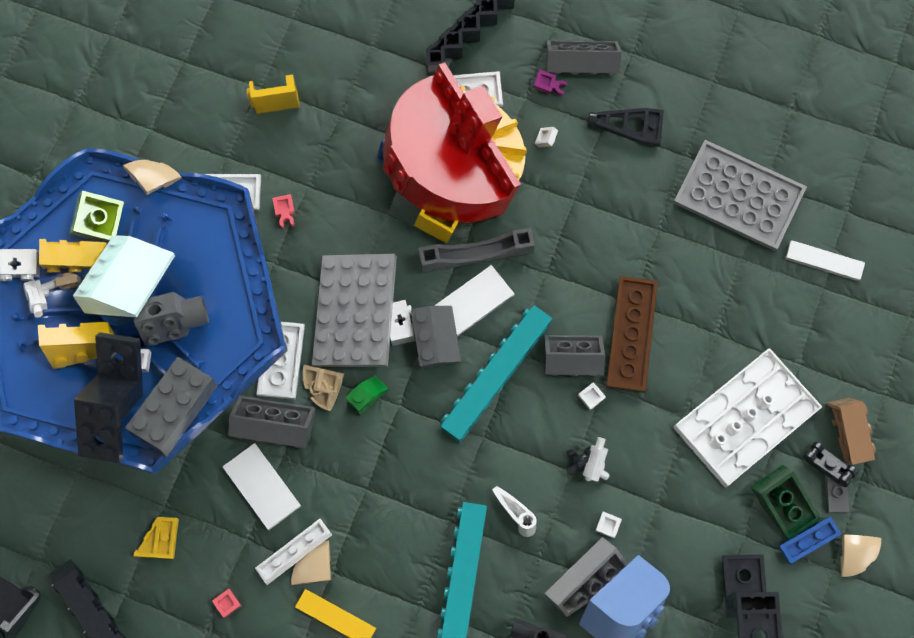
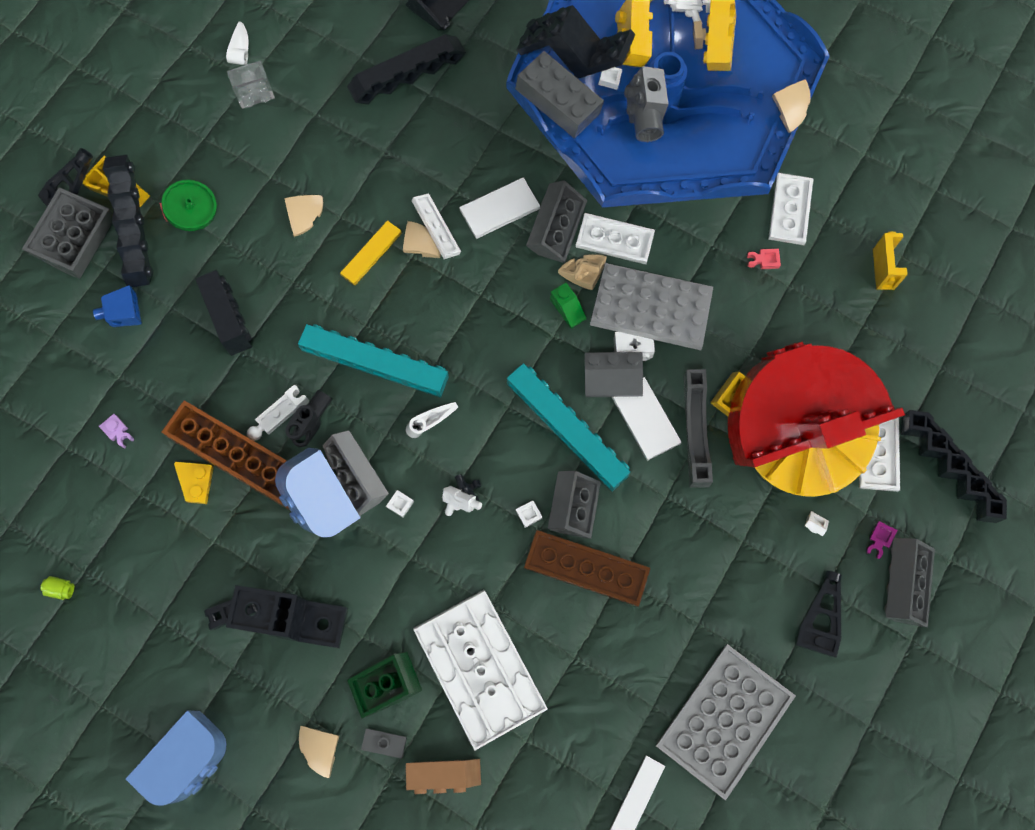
camera: 100 degrees right, 0 degrees up
lime slope [69,191,124,241] -> none
light aqua slope [73,235,175,317] -> none
yellow wing [134,517,179,559] -> none
coral plate [212,589,241,618] -> none
blue plate [778,517,841,564] -> none
black plate [803,442,858,487] -> none

